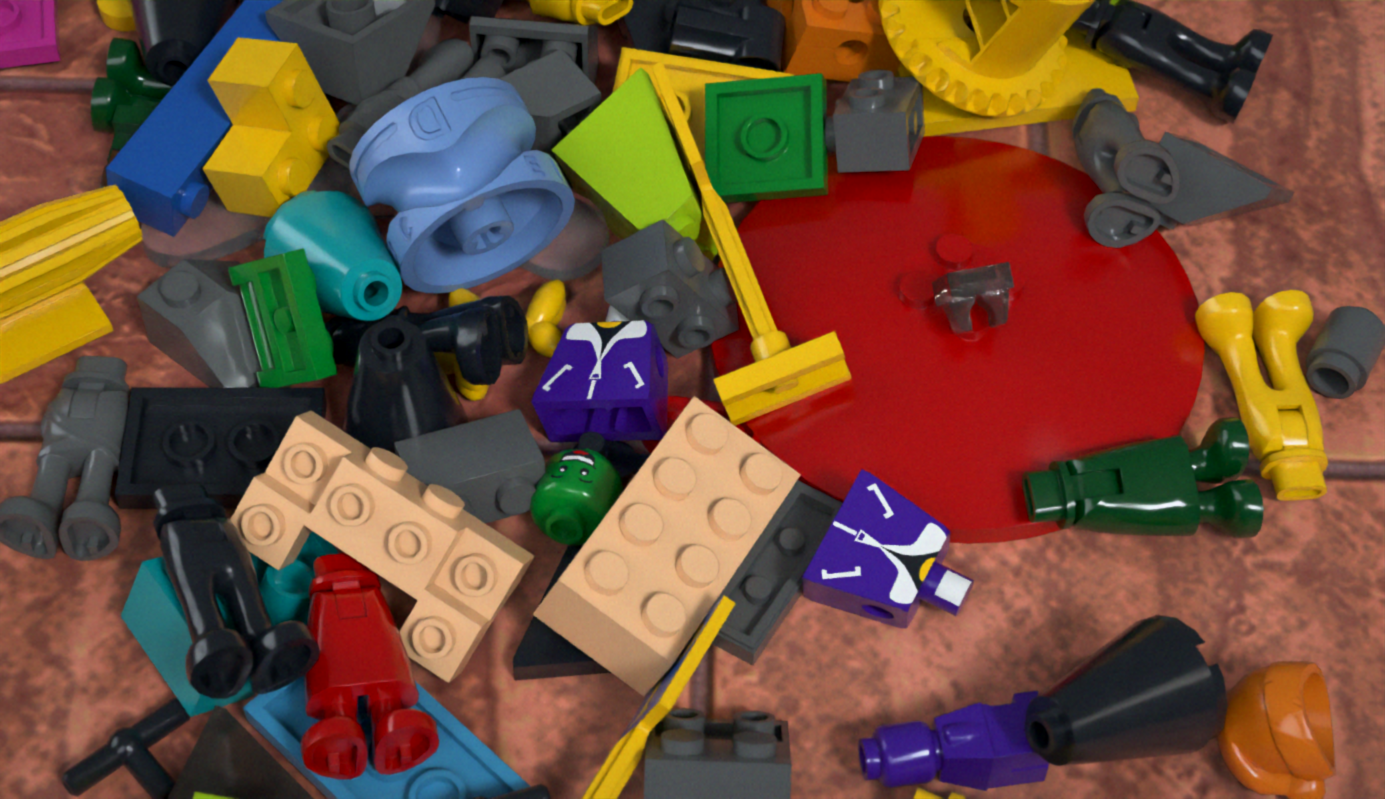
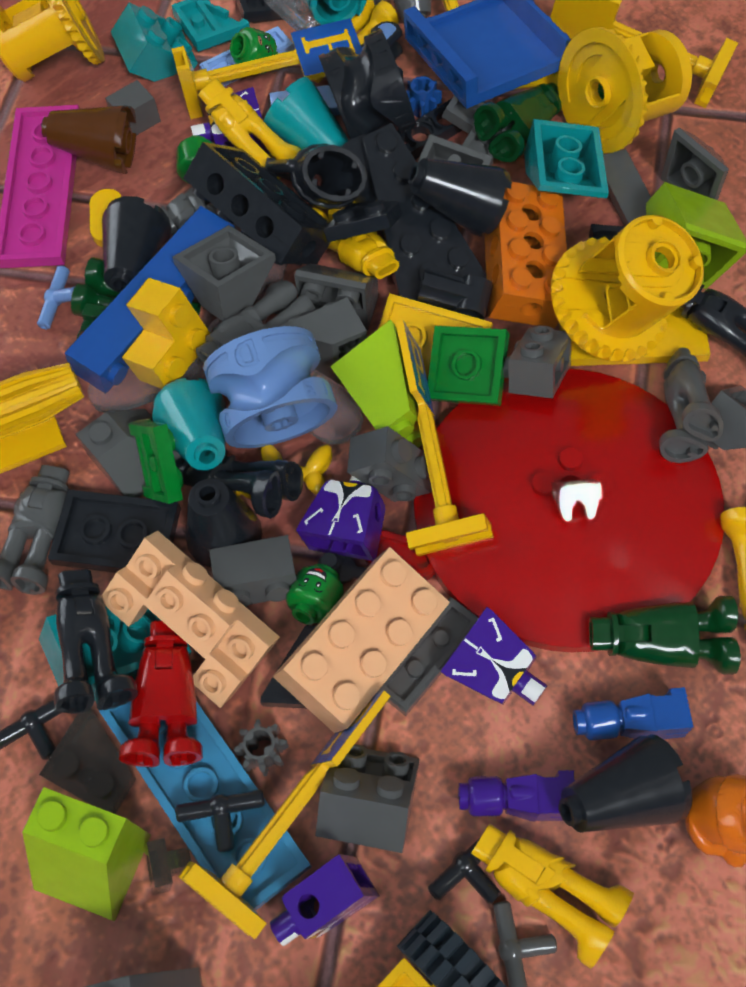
camera: 15 degrees right, 10 degrees up
none -> medium blue piece [37,265,75,330]
none -> dark grey gear [234,719,289,776]
none -> blue piece [572,687,694,740]

